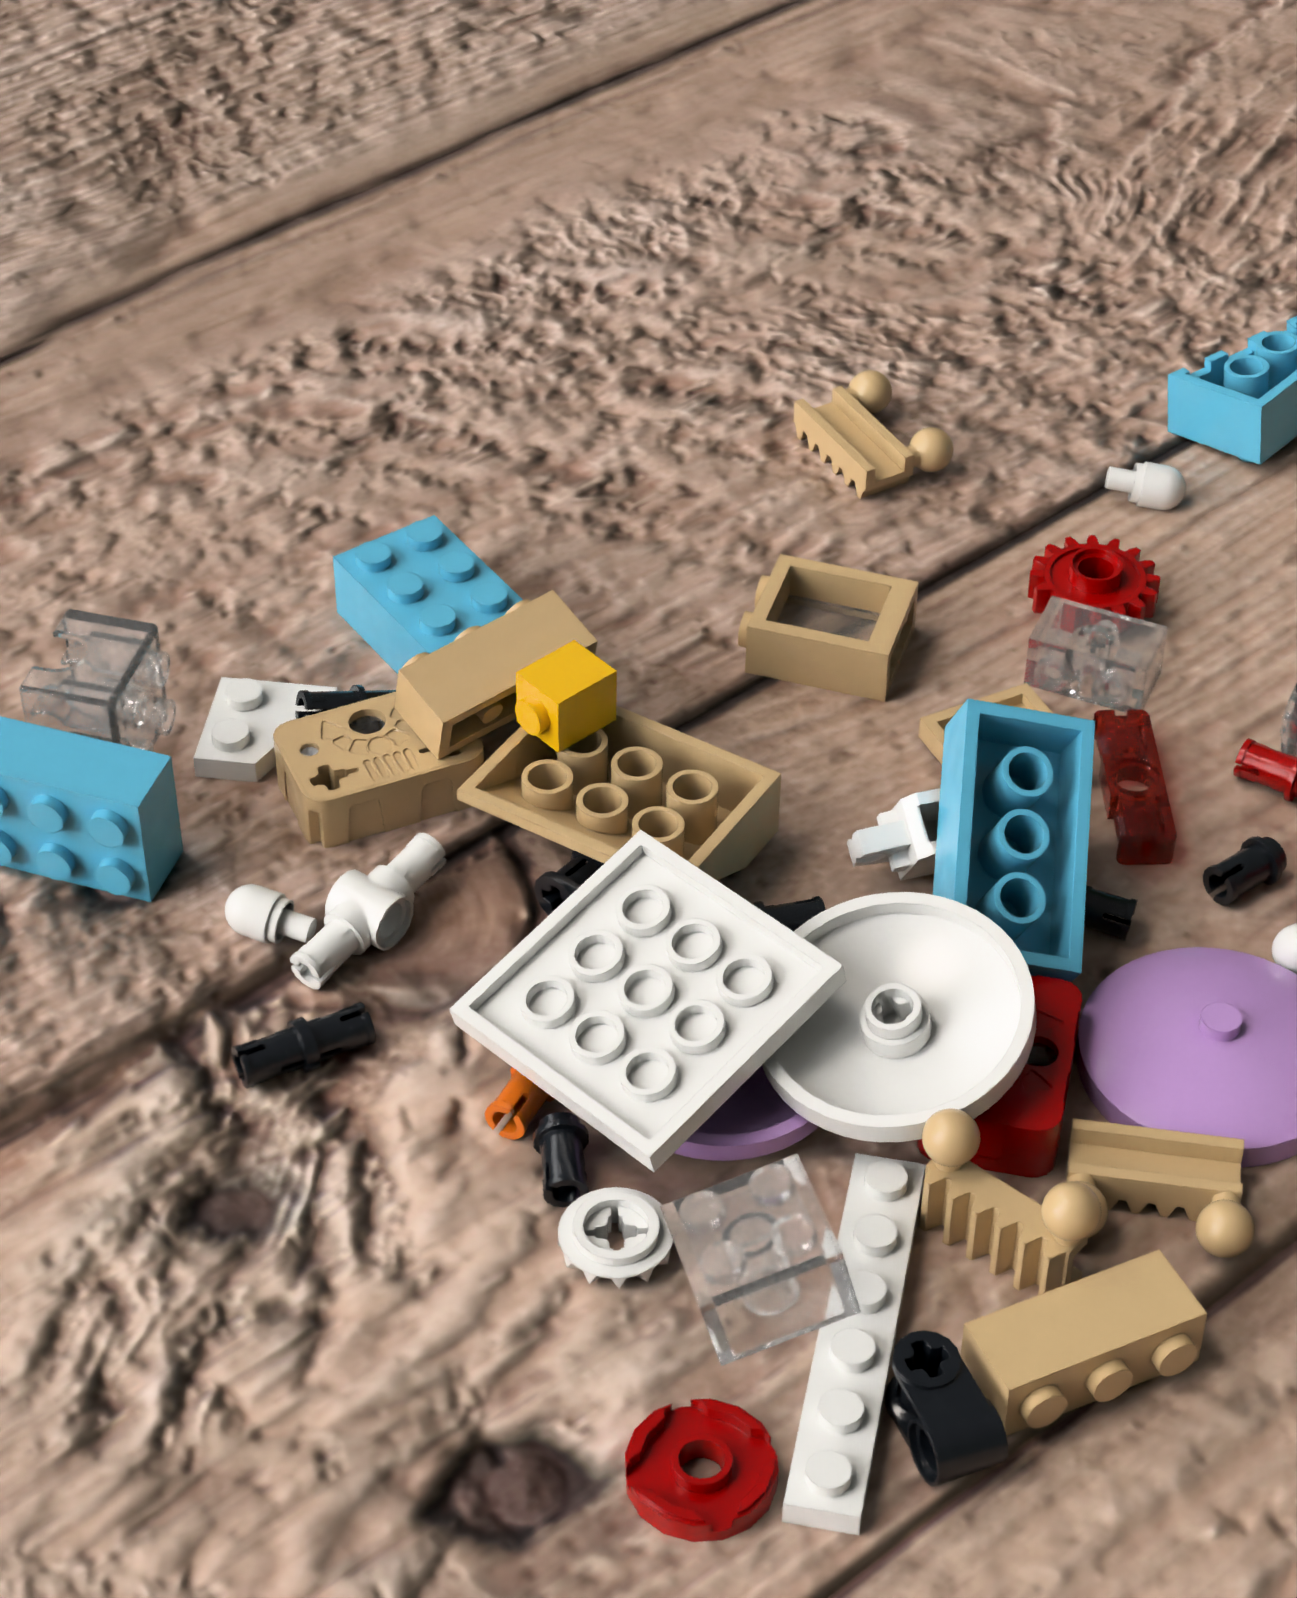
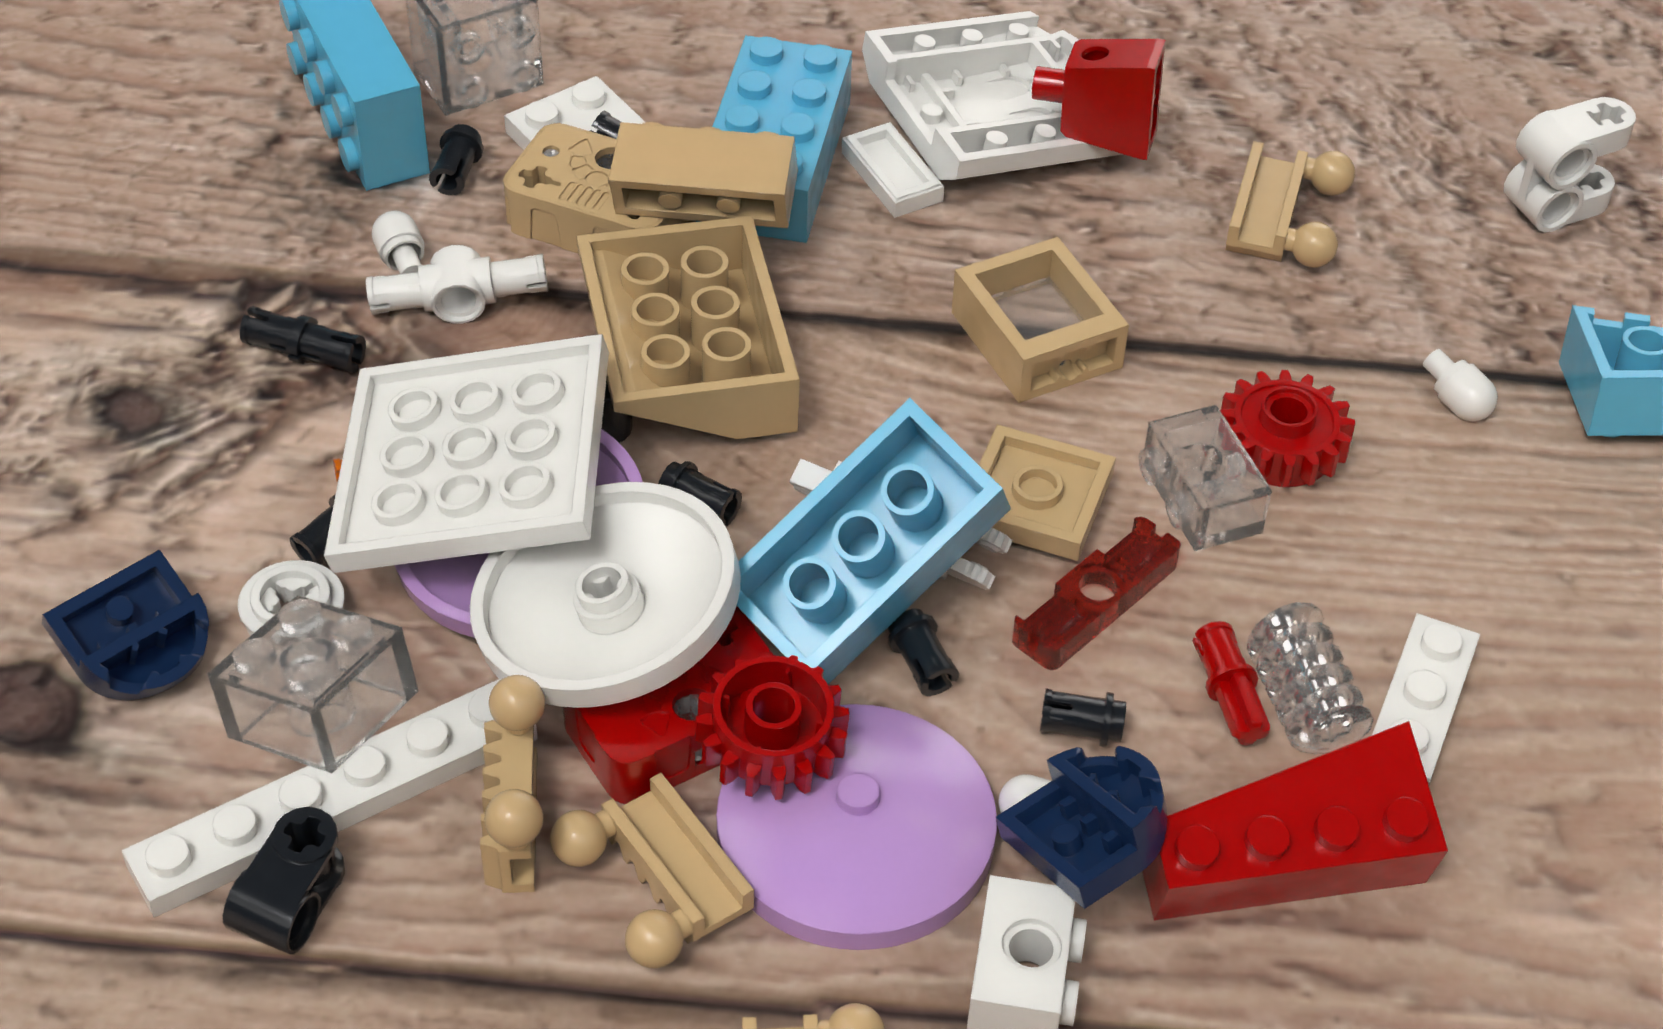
camera: 45 degrees right, 5 degrees up
yellow brick [515,640,617,753] -> none
red tile [625,1398,779,1542] -> none
tan brick [960,1249,1207,1436] -> none
none -> dark blue slope [42,549,209,700]
none -> black pin [429,124,484,195]
none -> red gear [695,652,850,800]
none -> white tile [842,122,944,218]
none -> white wedge [862,11,1122,180]
none -> red torso [1032,39,1166,160]
none -> white piece [1504,97,1636,233]

